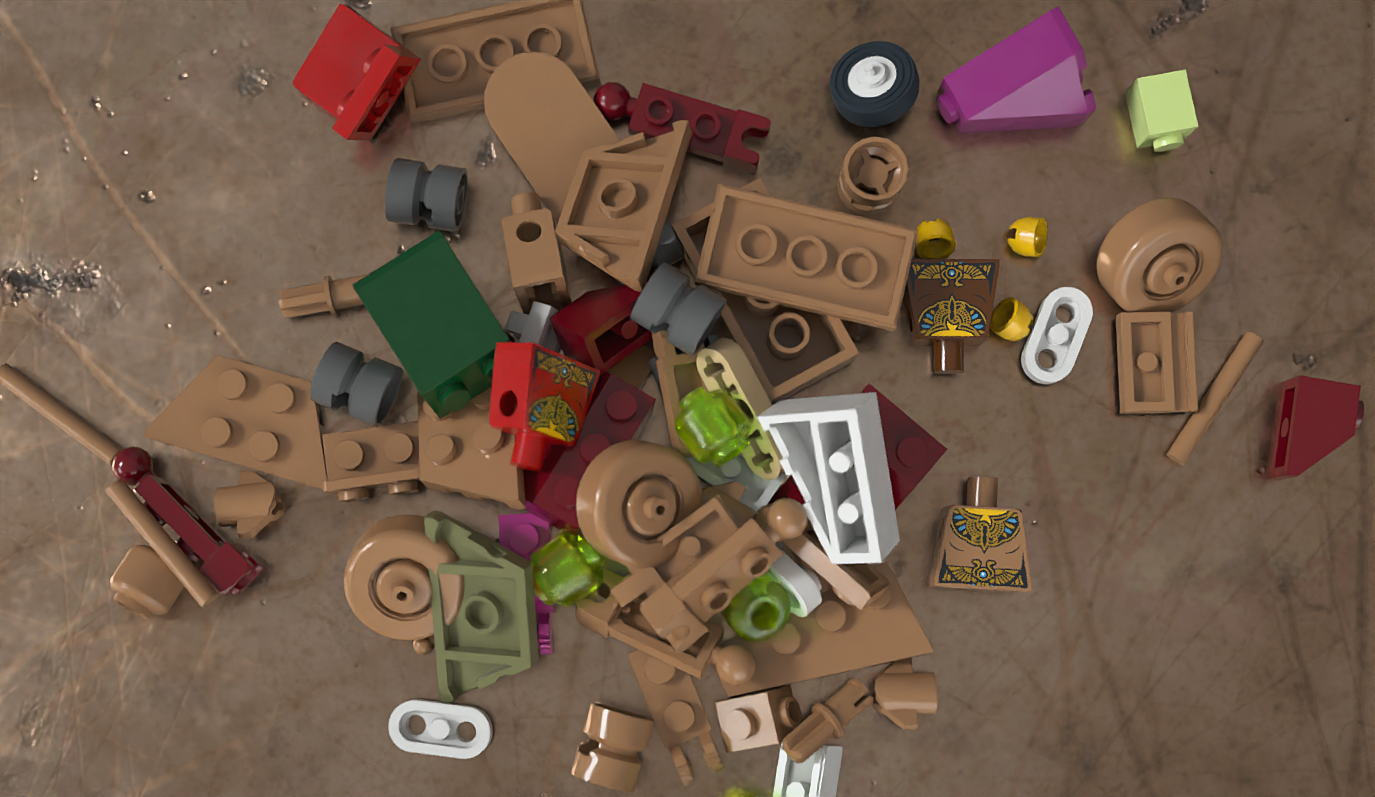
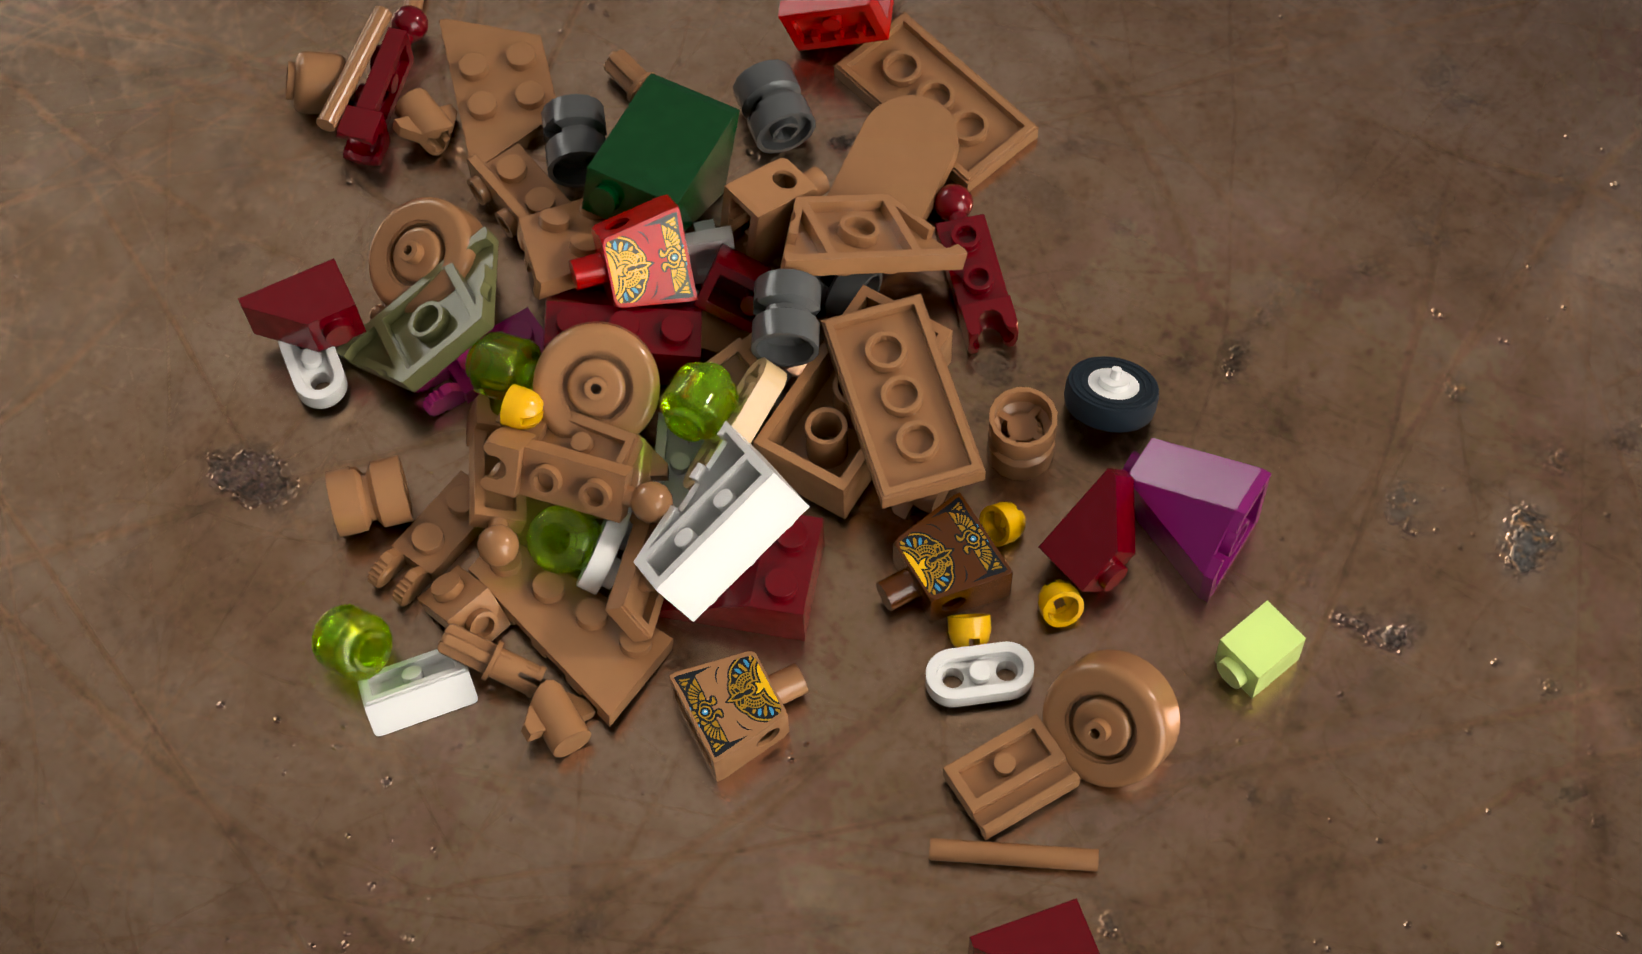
camera: 60 degrees right, 20 degrees down
none -> dark red slope [238,258,366,352]
none -> yellow hinge [500,384,544,430]
none -> dark red slope [1038,468,1136,592]

